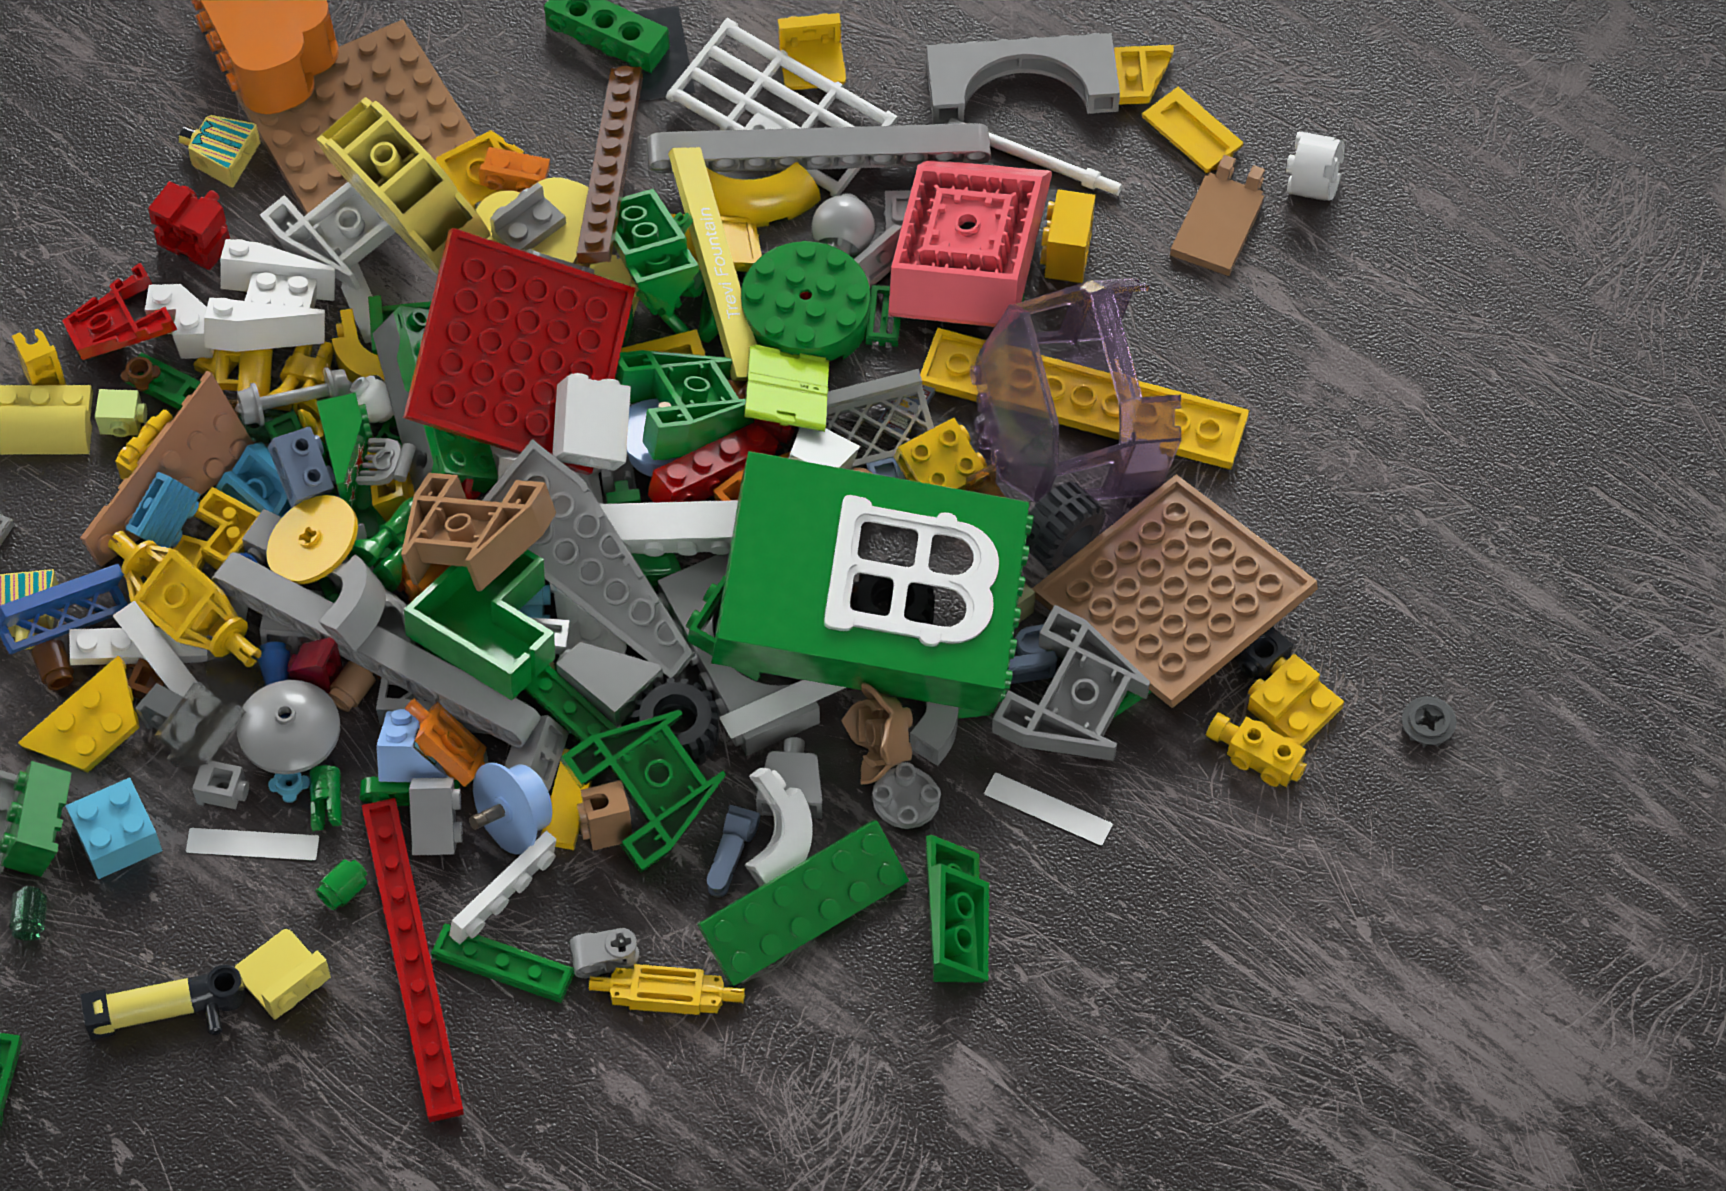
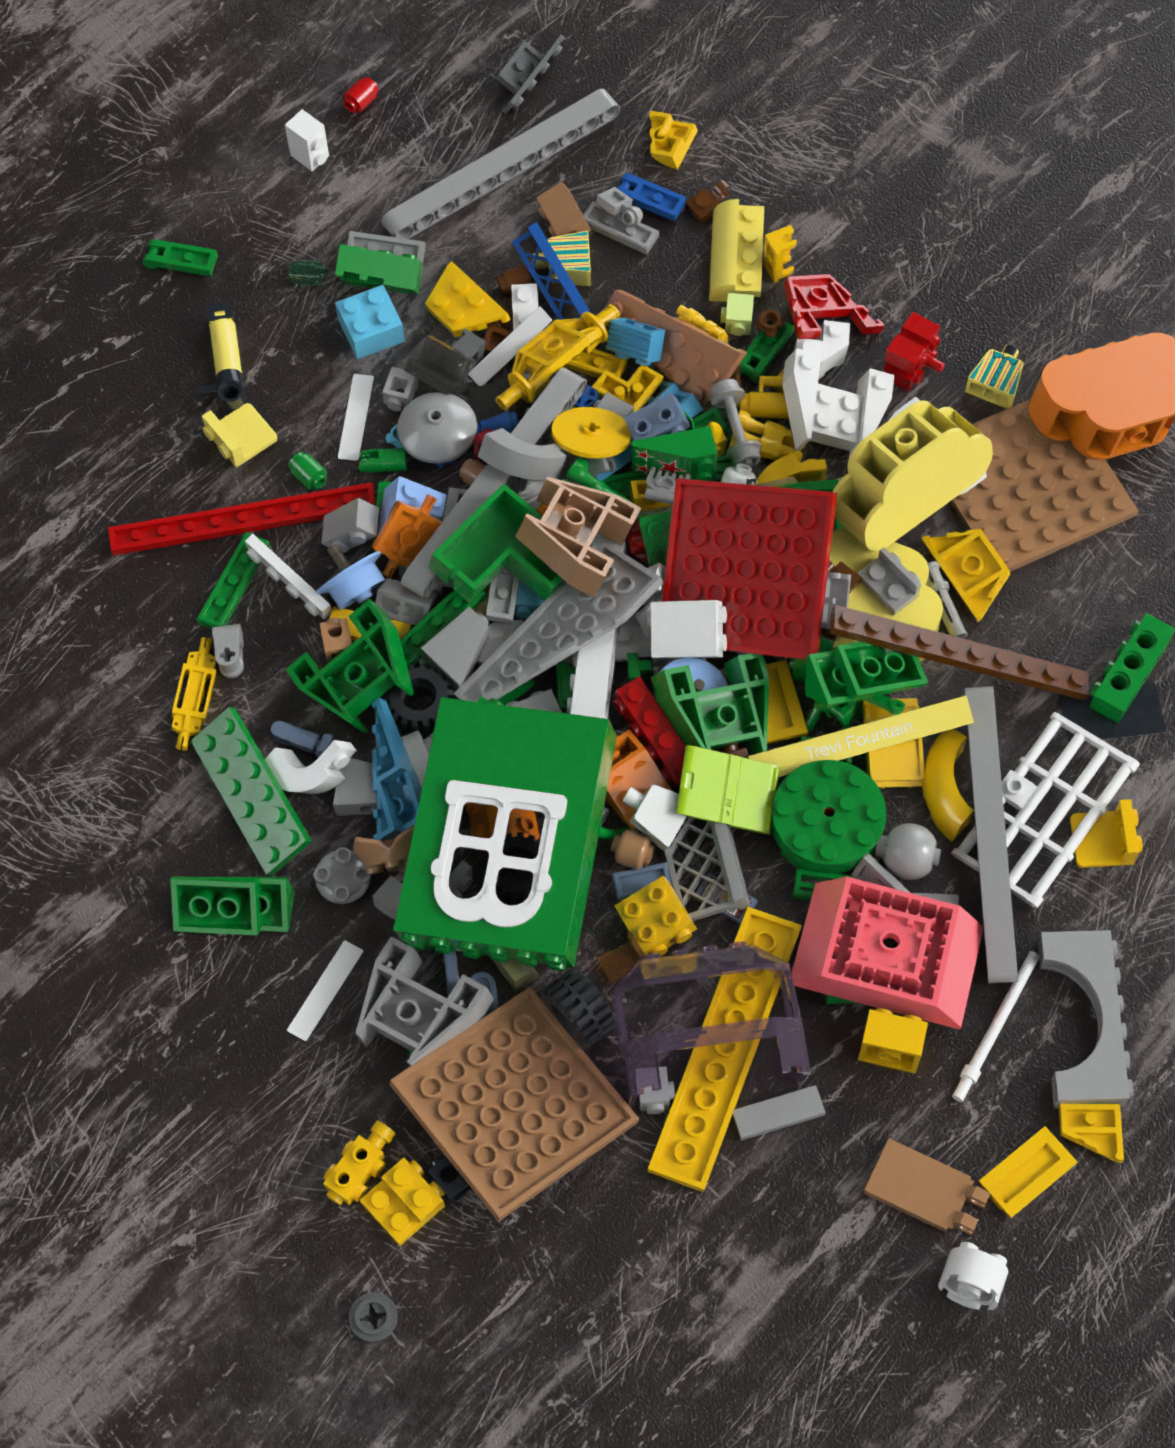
camera: 95 degrees right, 5 degrees up
orange bracket [479,147,550,192] -> none
none -> dark azure wedge [372,698,422,842]
none -> light grey tile [732,1085,826,1141]

